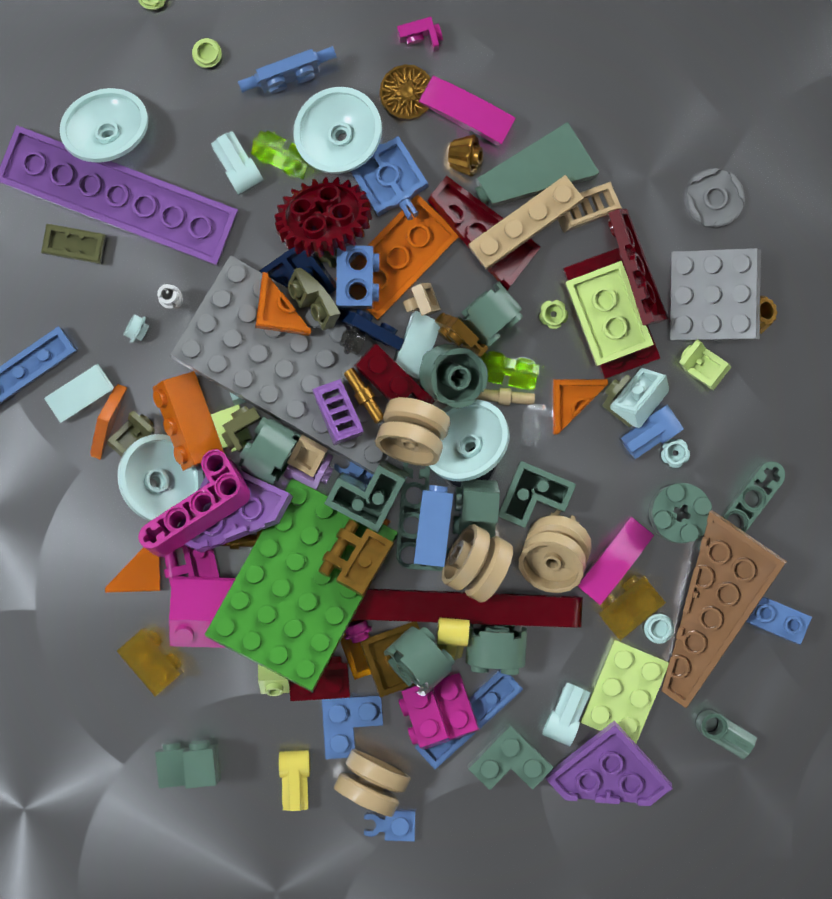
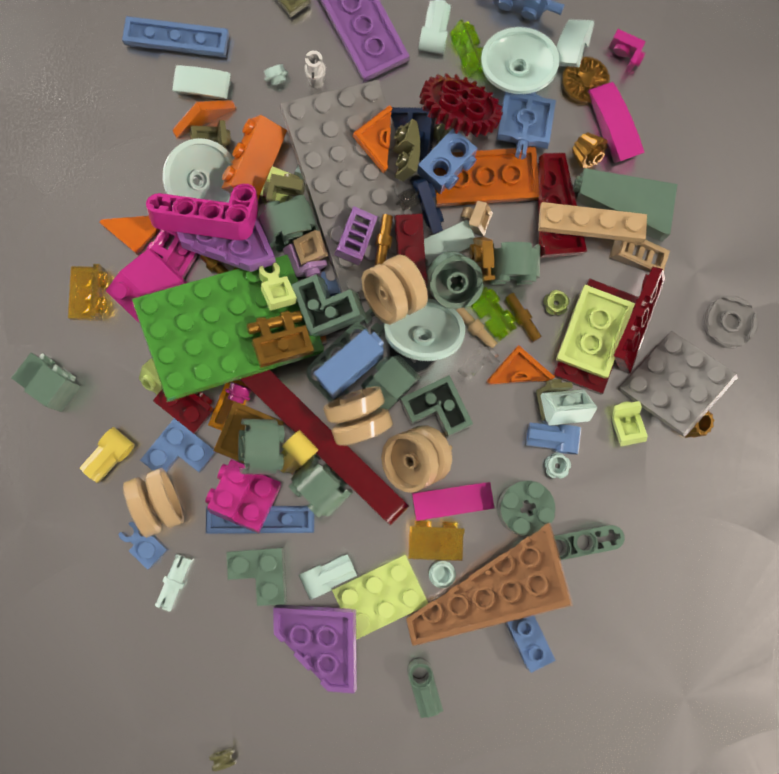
camera: 35 degrees right, 5 degrees down
none -> light aqua pin [155,554,192,612]
none -> yellowish green plate [259,262,297,311]
none -> pearl gold bar [505,292,542,342]
none -> light aqua slope [556,20,594,67]

